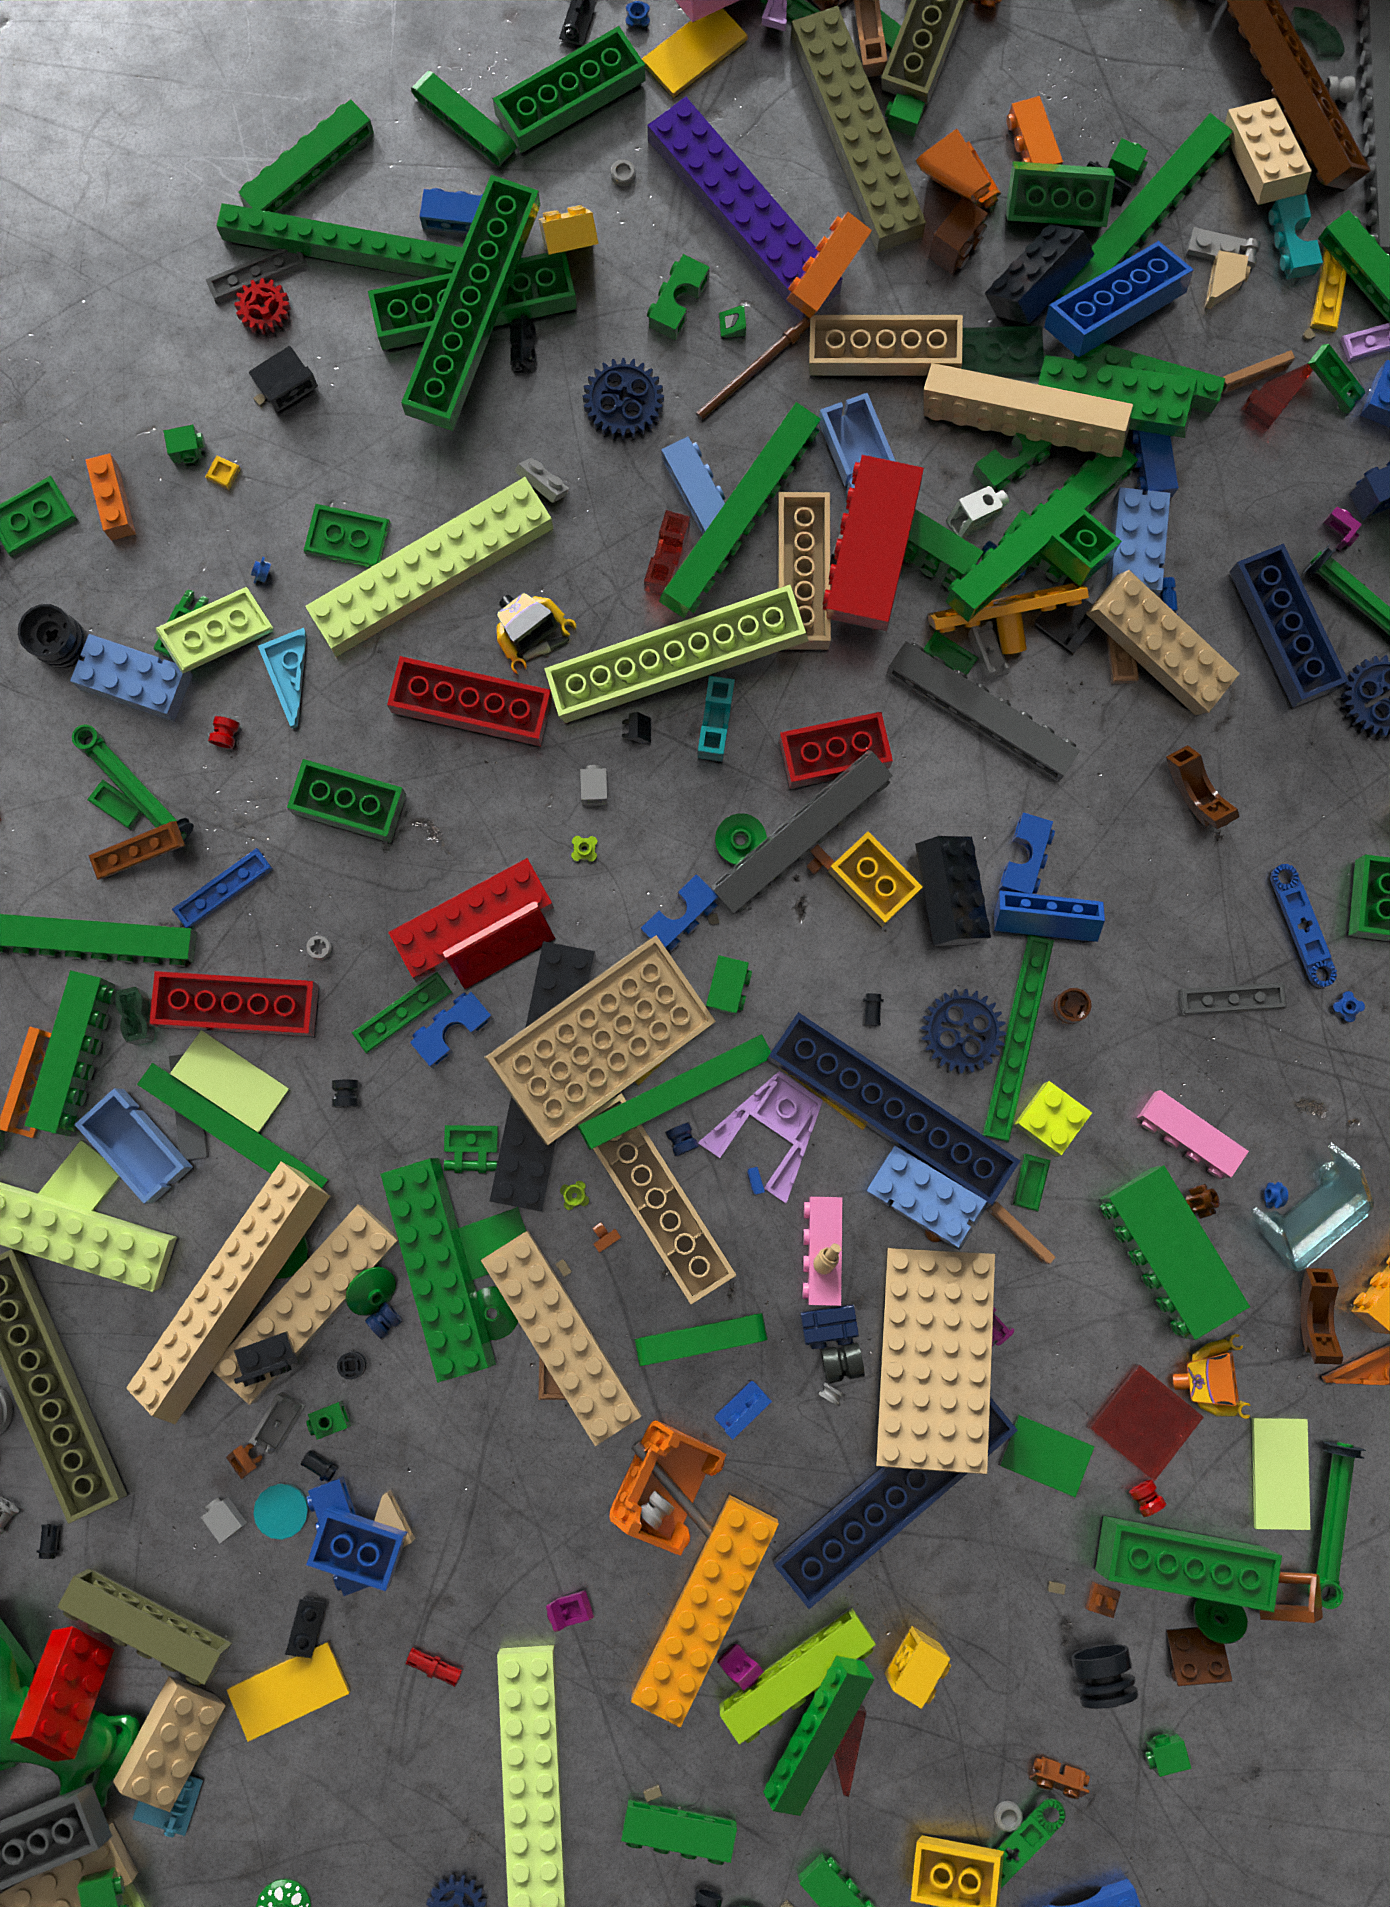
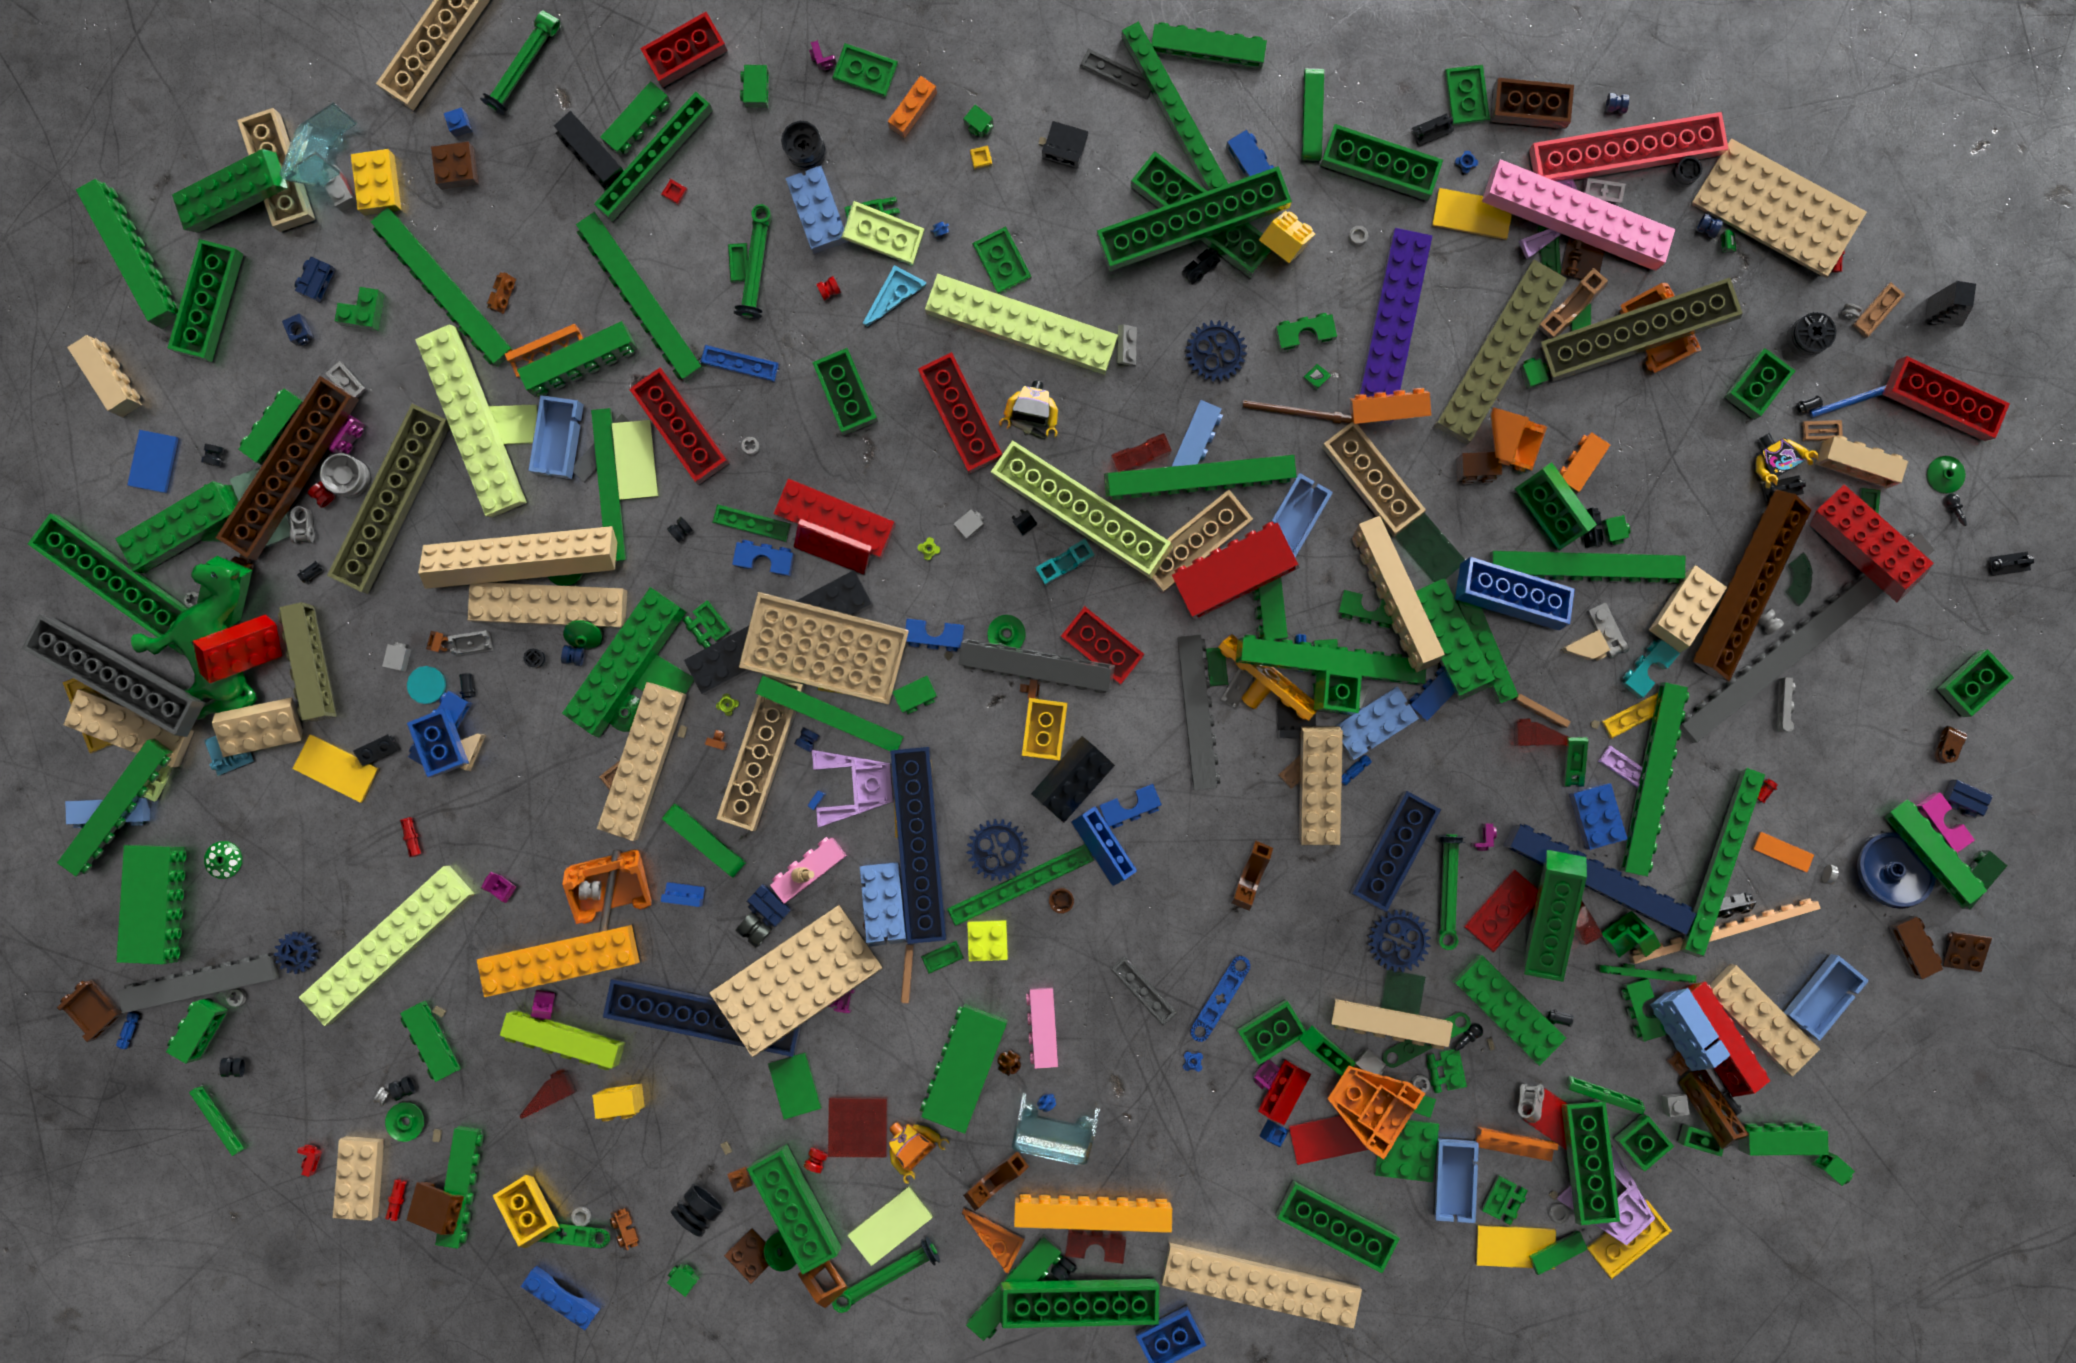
camera: 60 degrees right, 5 degrees up
dark orange tile [89,821,185,880] -> none
clear green brick [115,987,155,1045] -> none
red gear [234,278,291,334] -> none
black bracket [234,1331,298,1387] -> none
green brick [306,1400,352,1440] -> none
green brick [763,1655,875,1816] -> none
light grey bush [818,1383,845,1406] -> none
black pin [863,993,884,1026] -> none
white torso [946,486,1009,539] -> none
black brick [985,224,1095,325] -> none

